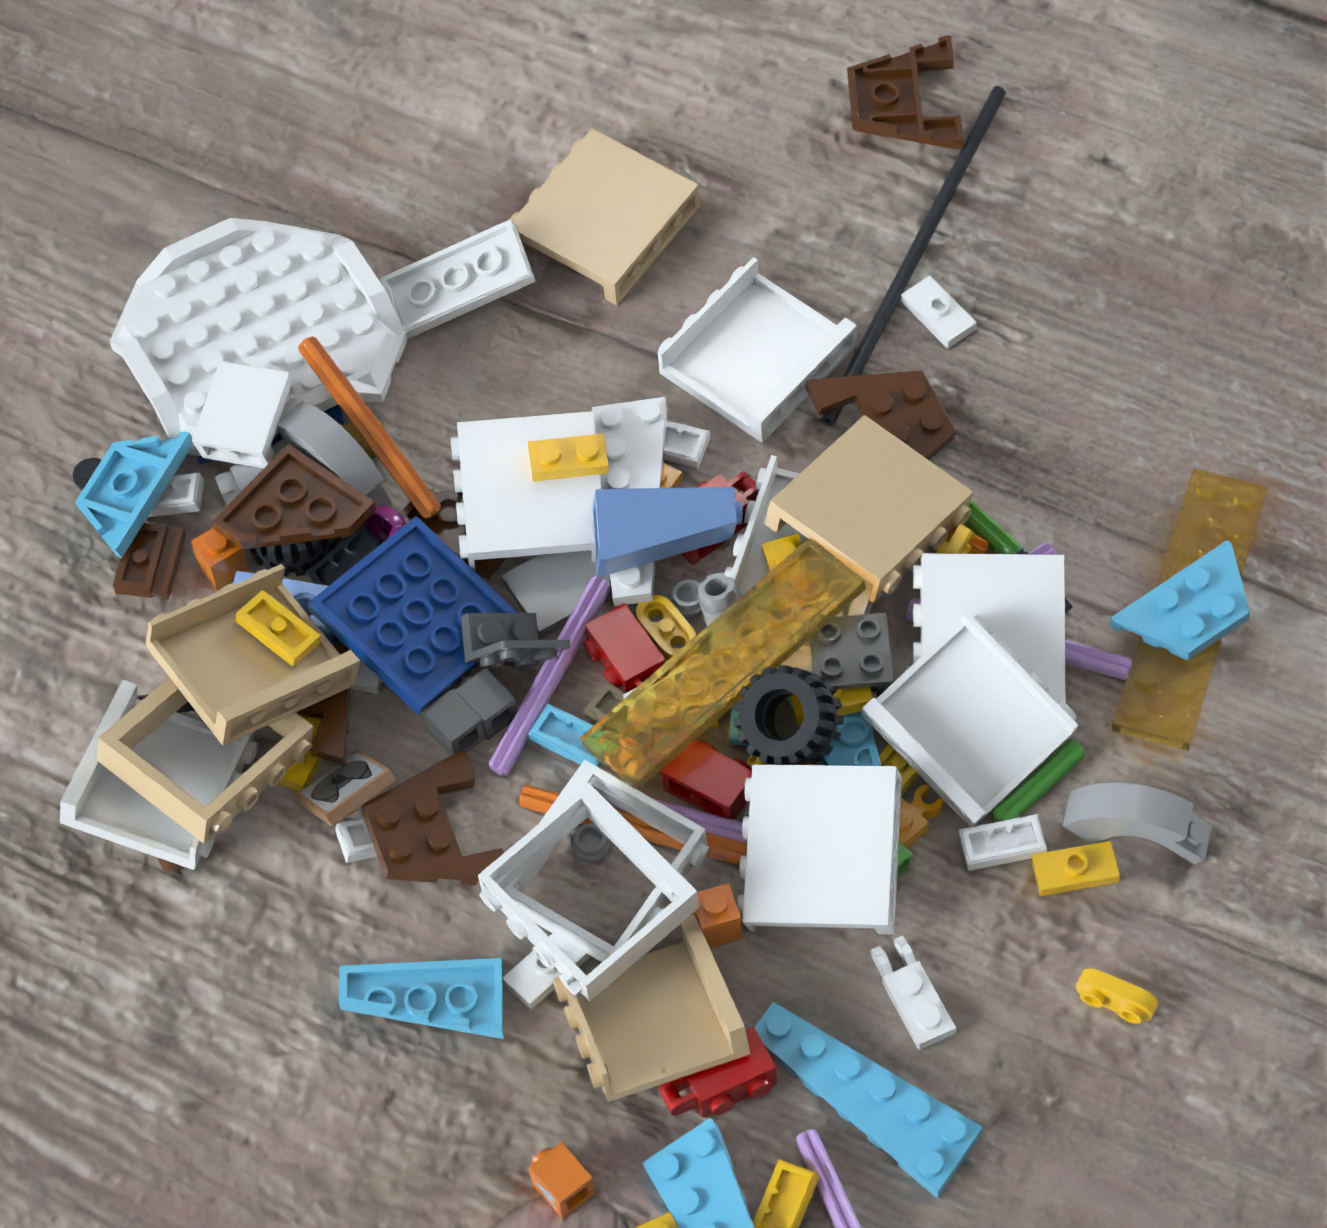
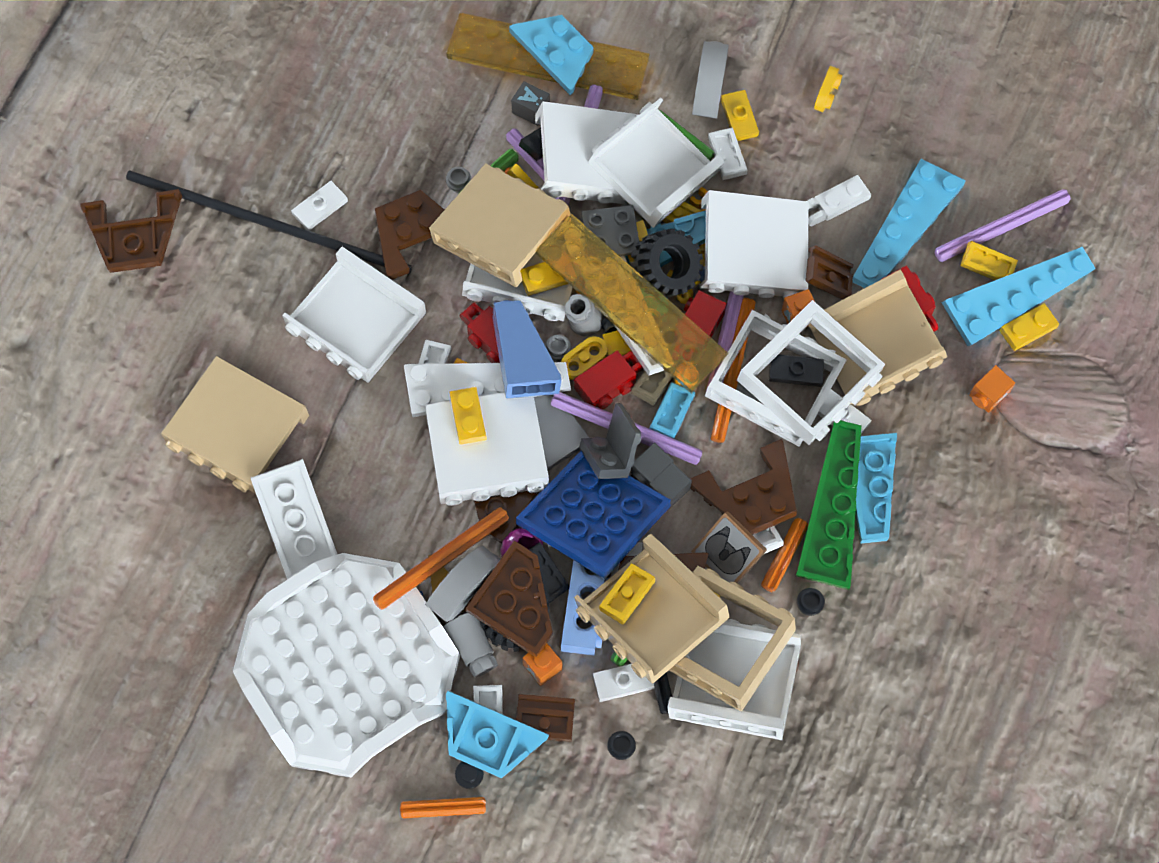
camera: 100 degrees left, 10 degrees up
white panel [192,361,298,468] -> none
none -> orange axle [400,797,486,818]
none -> light grey plate [446,167,471,192]
none -> dark grey brick [511,81,550,126]
none -> black plate [607,731,636,760]
none -> orange axle [761,518,808,592]
none -> black plate [768,354,824,387]
none -> green wing [796,420,862,590]
none -> black plate [797,588,825,616]
none -> reddish brown plate [806,245,854,300]

